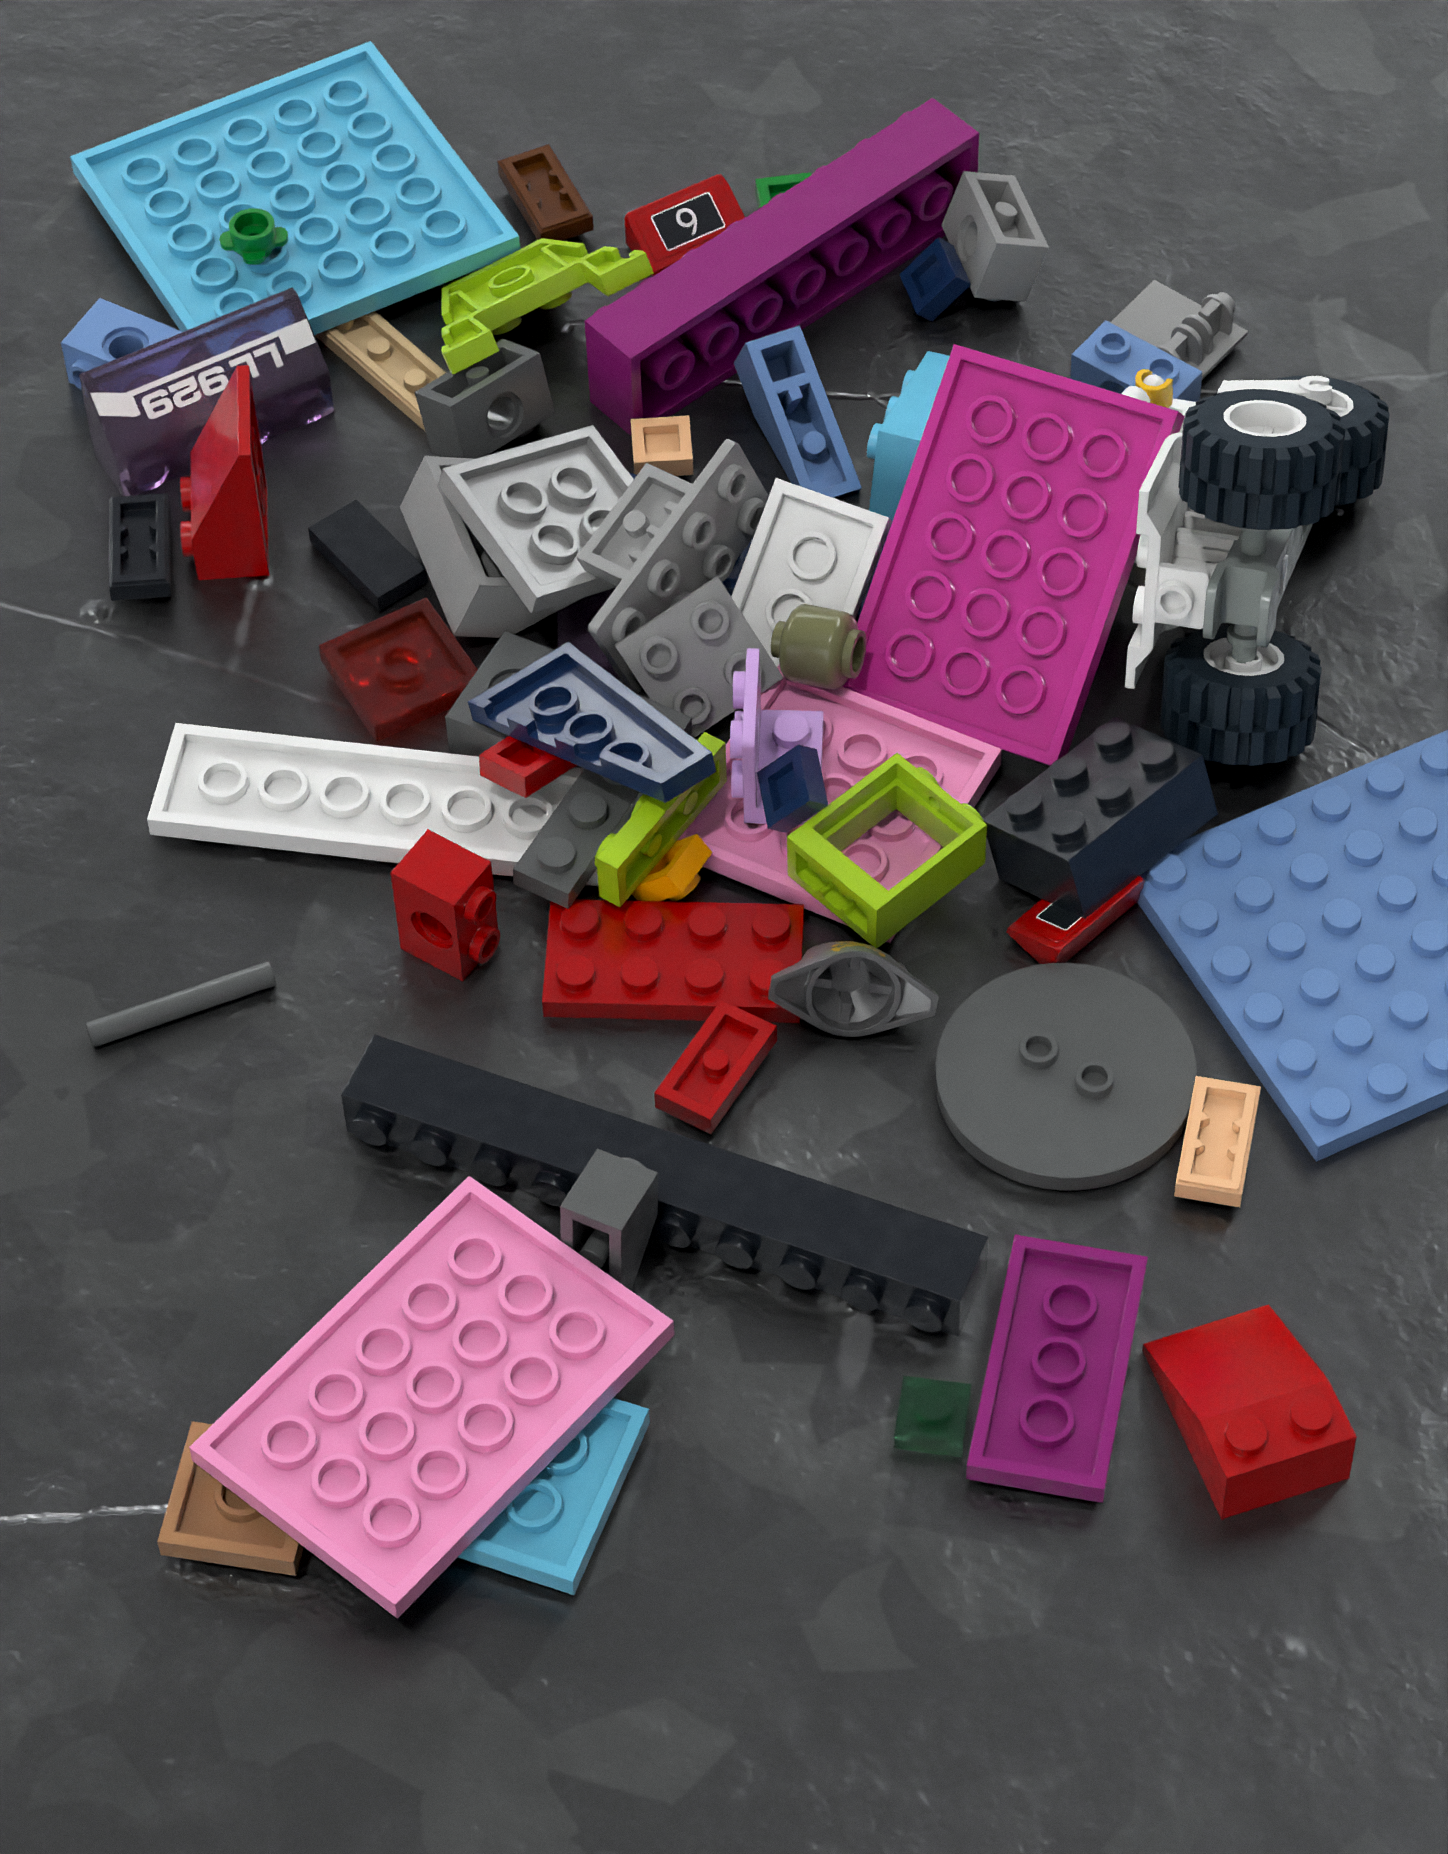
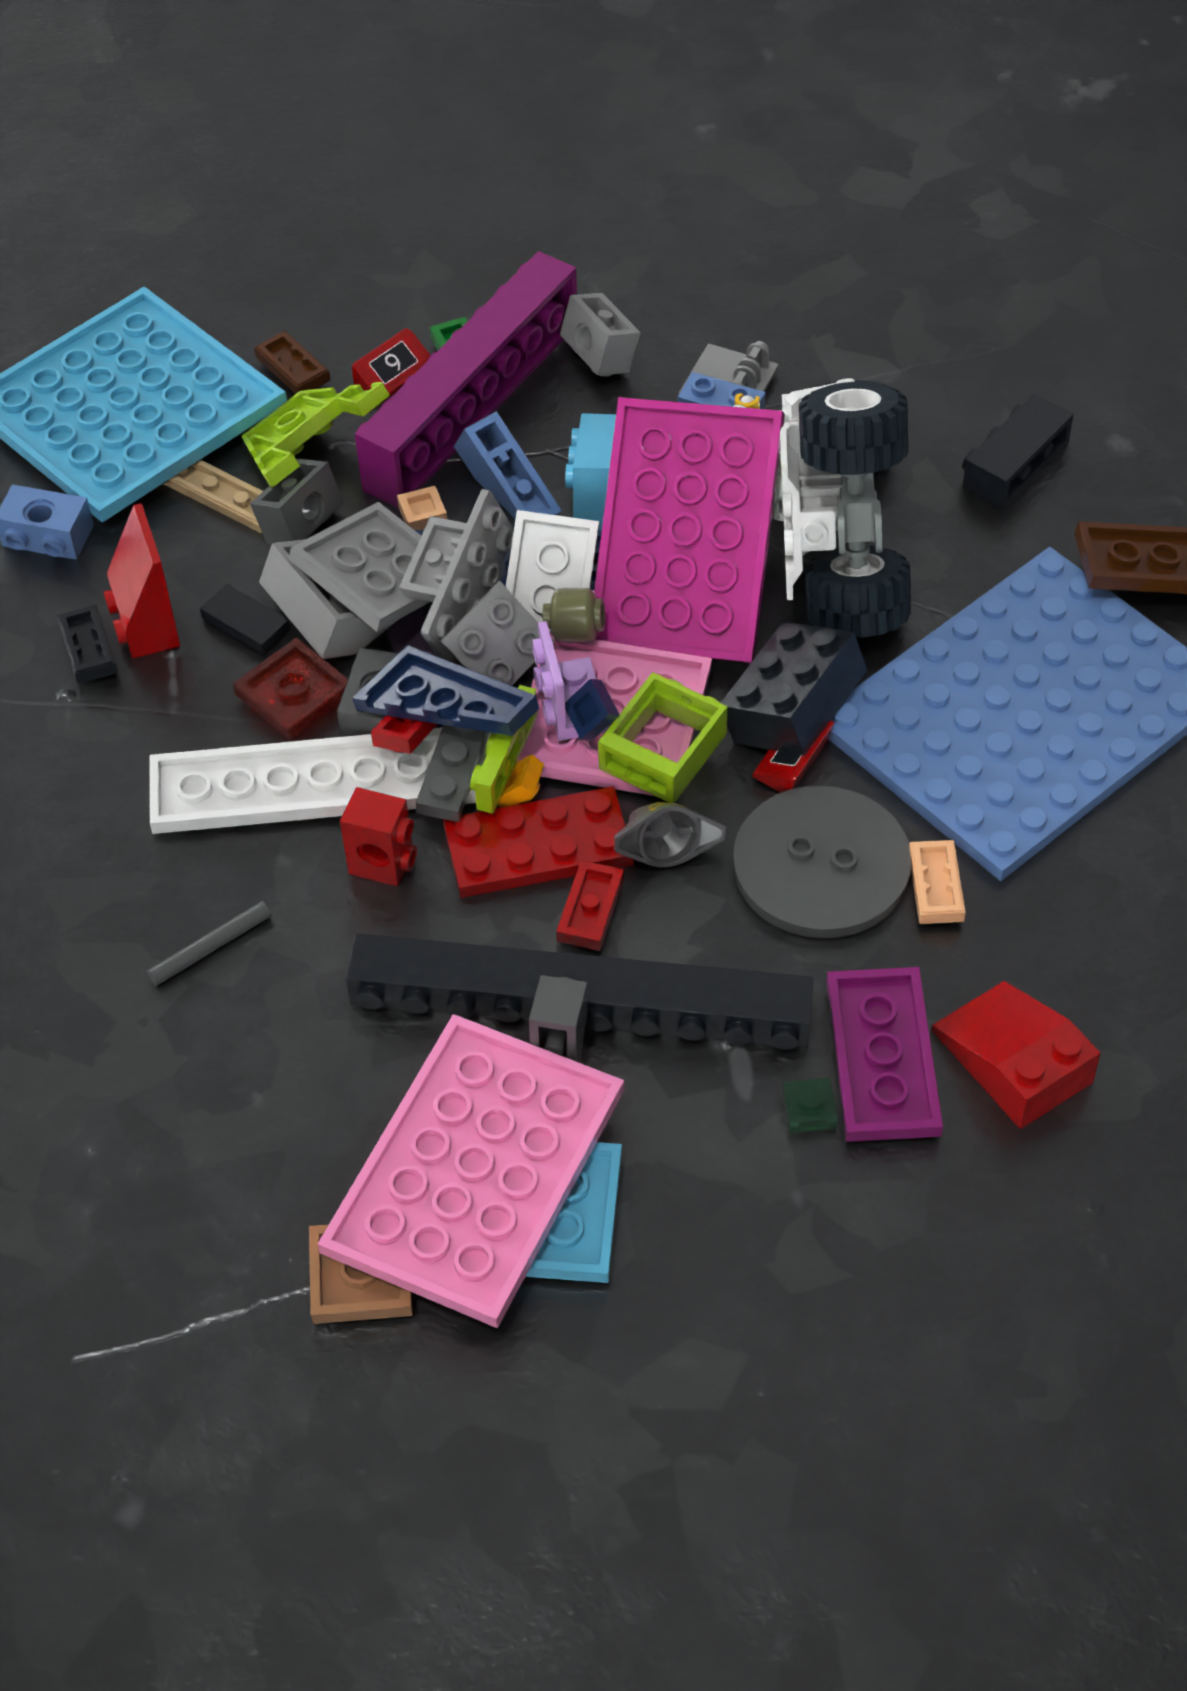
camera: 15 degrees left, 0 degrees up
clear purple slope [79,287,334,496] -> none
green plate [219,208,288,265] -> none
dark blue plate [899,237,971,321] -> none

